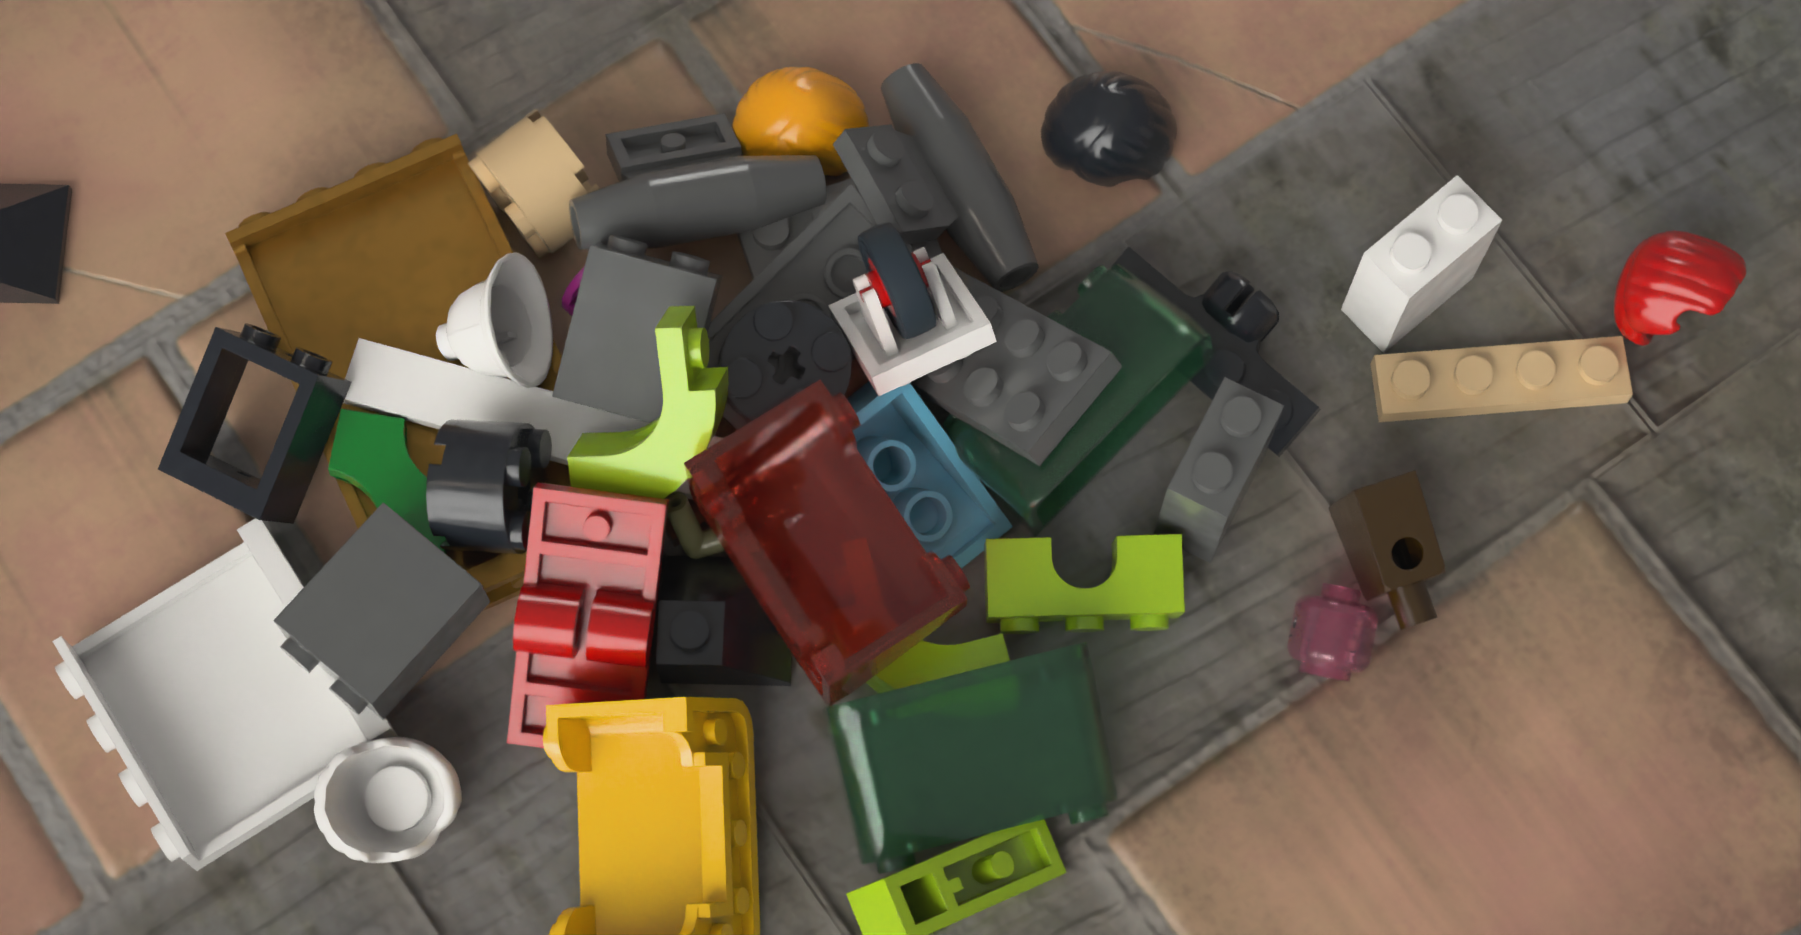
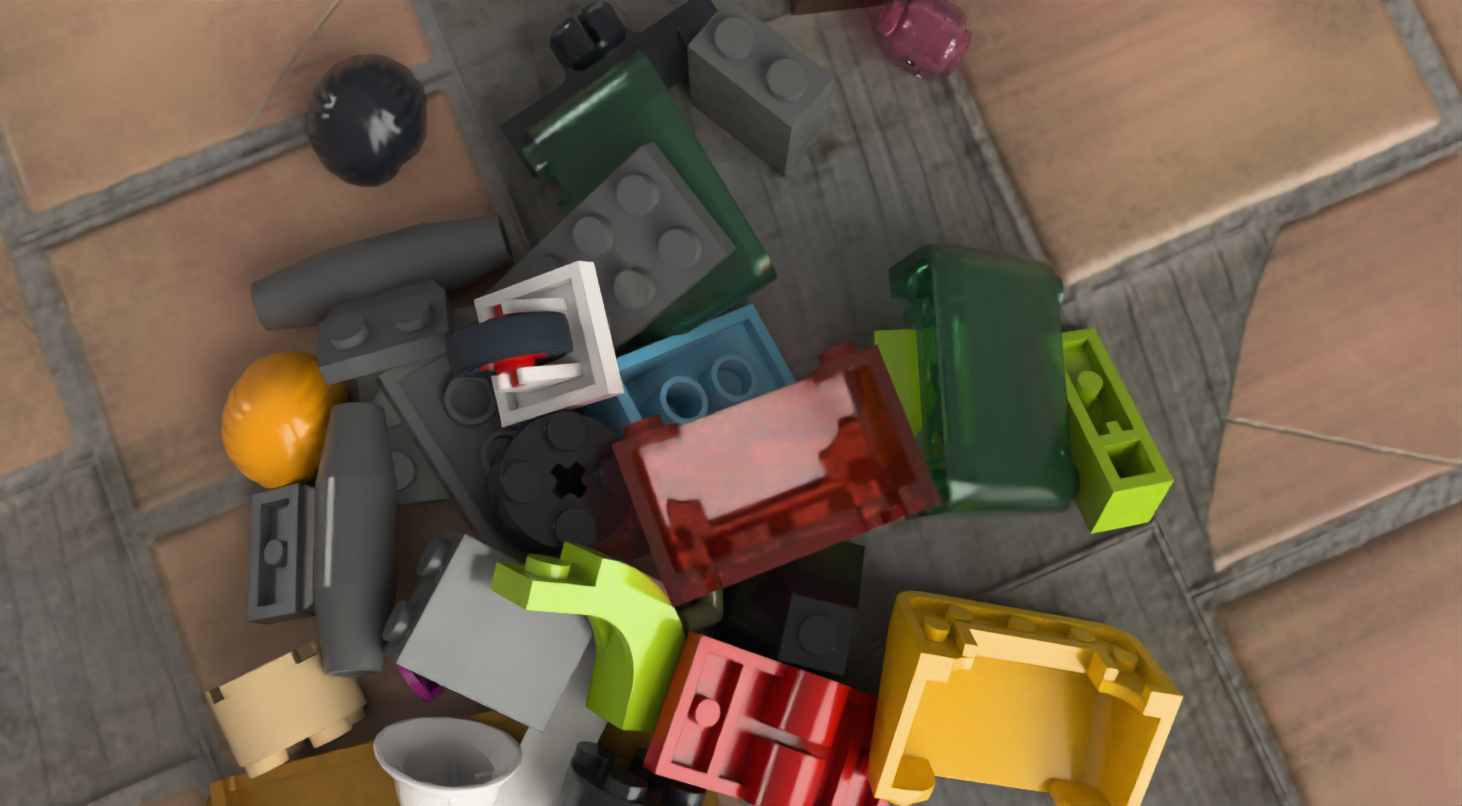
camera: 80 degrees left, 10 degrees up
lime arch [984,534,1185,634] -> none

